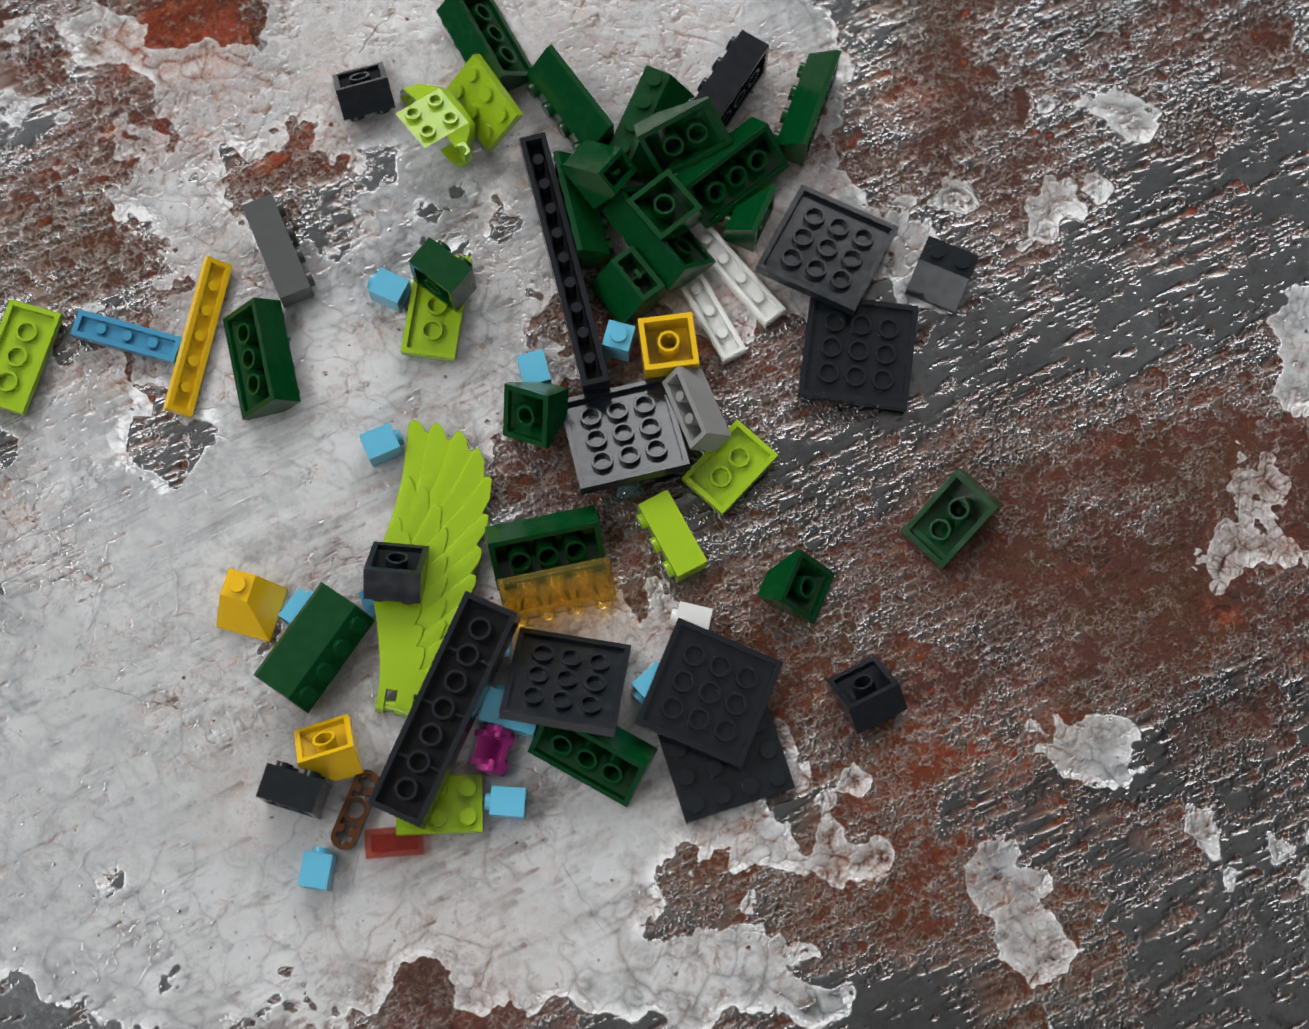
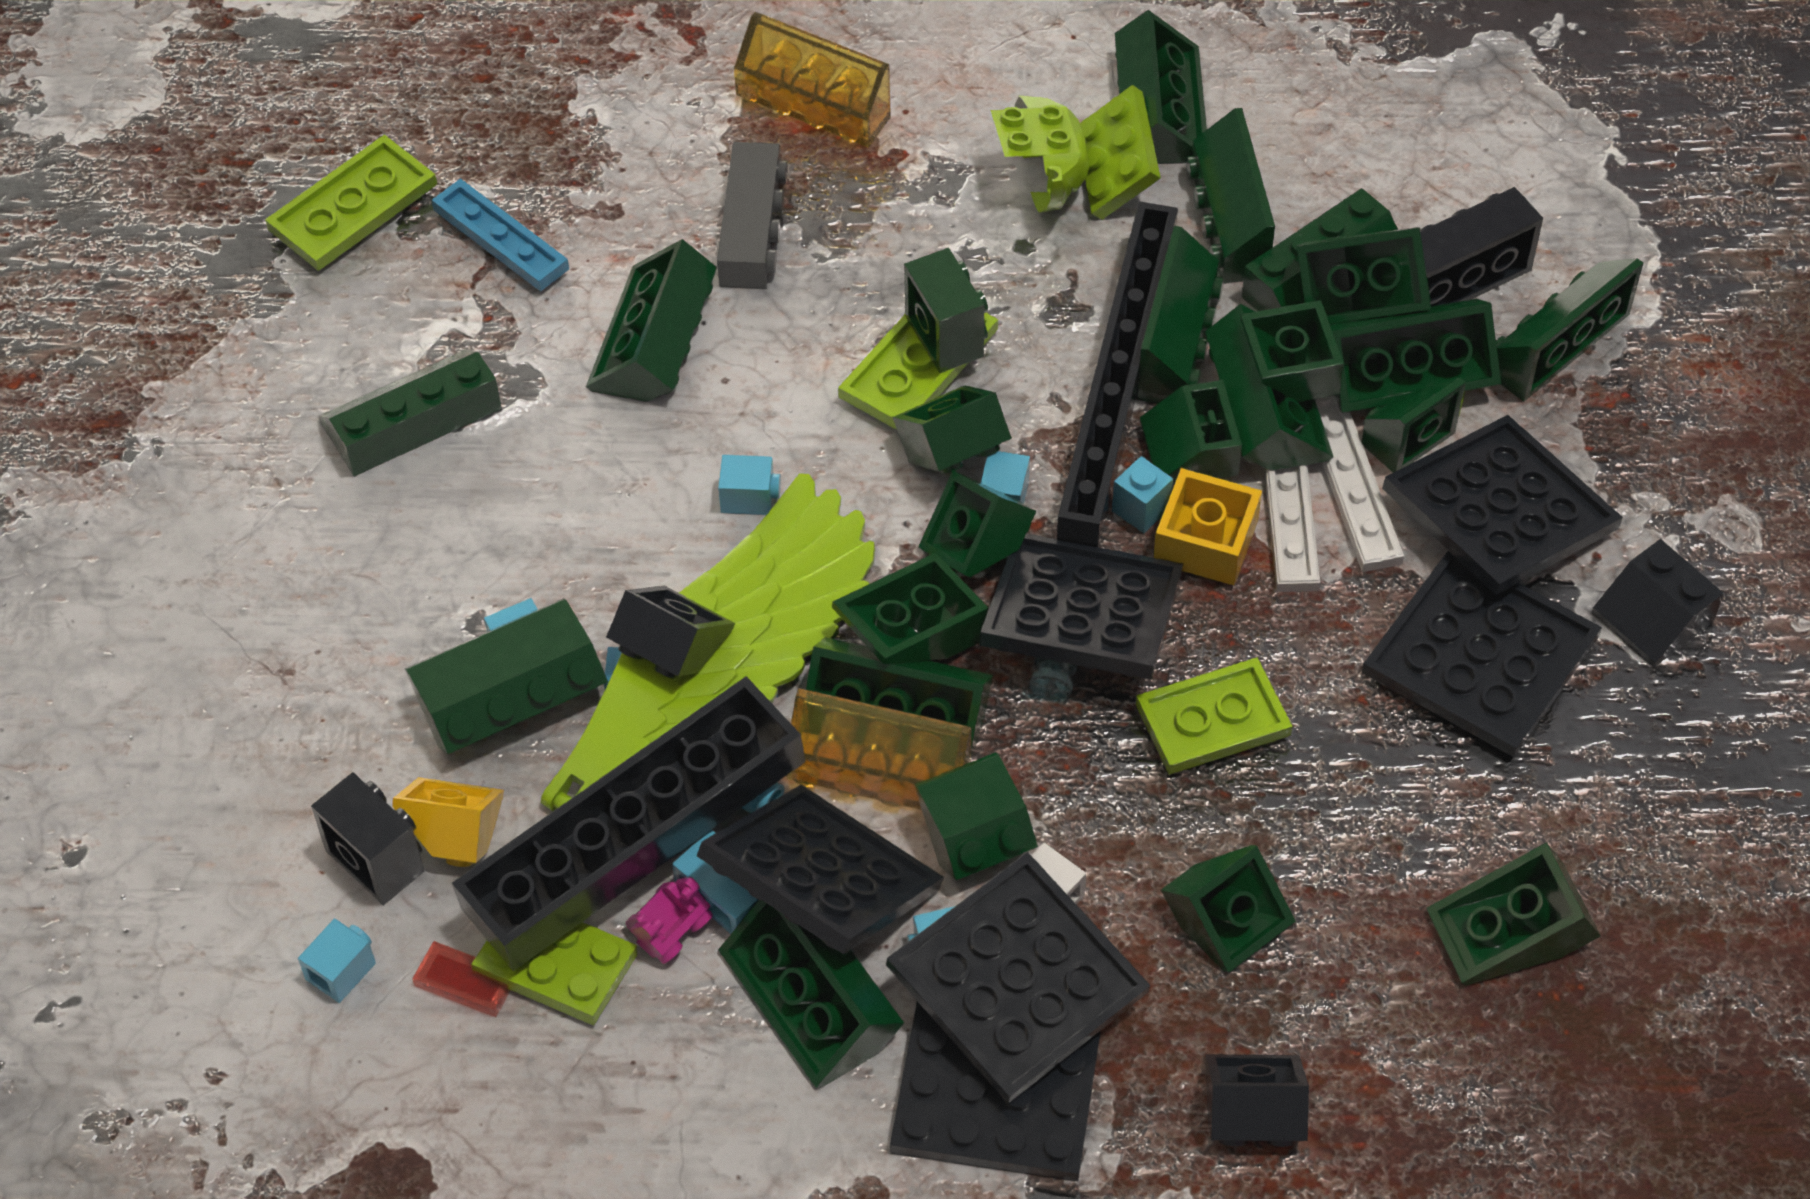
camera: 30 degrees right, 20 degrees down
yellow plate [163,256,233,418] -> none
yellow slope [216,568,288,643] -> none
reddish brown beam [331,769,379,851] -> none
black slope [332,62,395,121] -> none
medium azure brick [367,267,412,313] -> none
medium azure brick [484,786,528,820] -> none
dark green slope [560,140,638,209] -> none
lime brick [636,489,708,583] -> none
light grey brick [662,366,731,452] -> none
none -> dark green slope [318,350,502,477]
none -> clear yellow slope [734,12,891,148]
none -> dark green slope [832,553,988,664]
none -> dark green brick [892,385,1012,474]
none -> dark green slope [914,752,1038,880]

